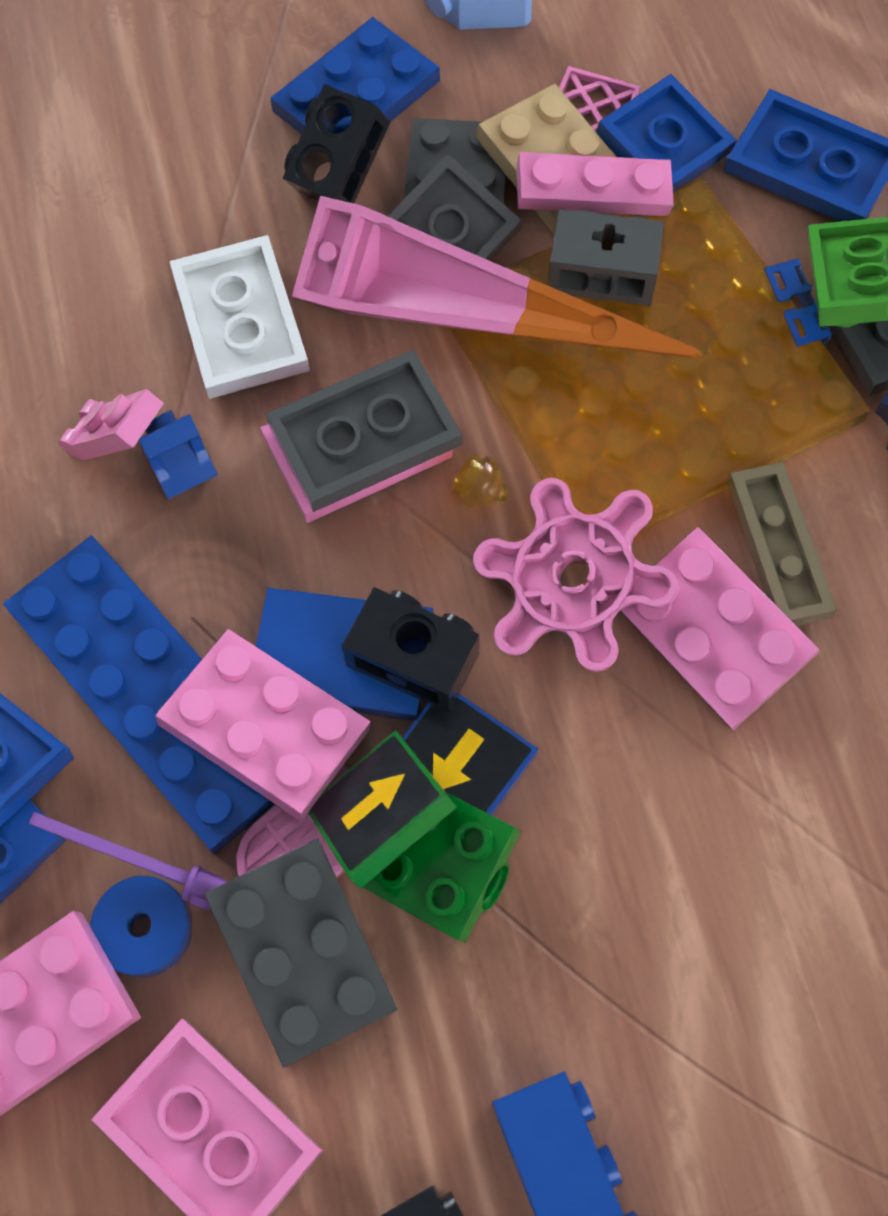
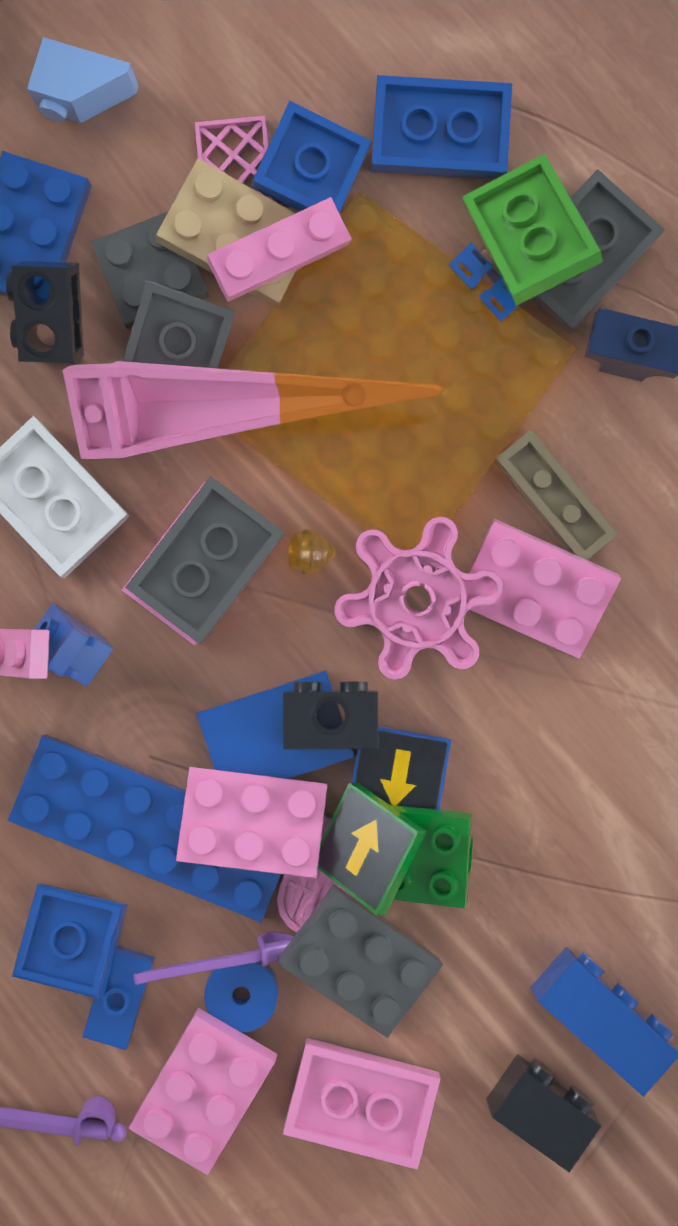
camera: 25 degrees left, 20 degrees up
dark grey brick [548,209,664,306] -> none

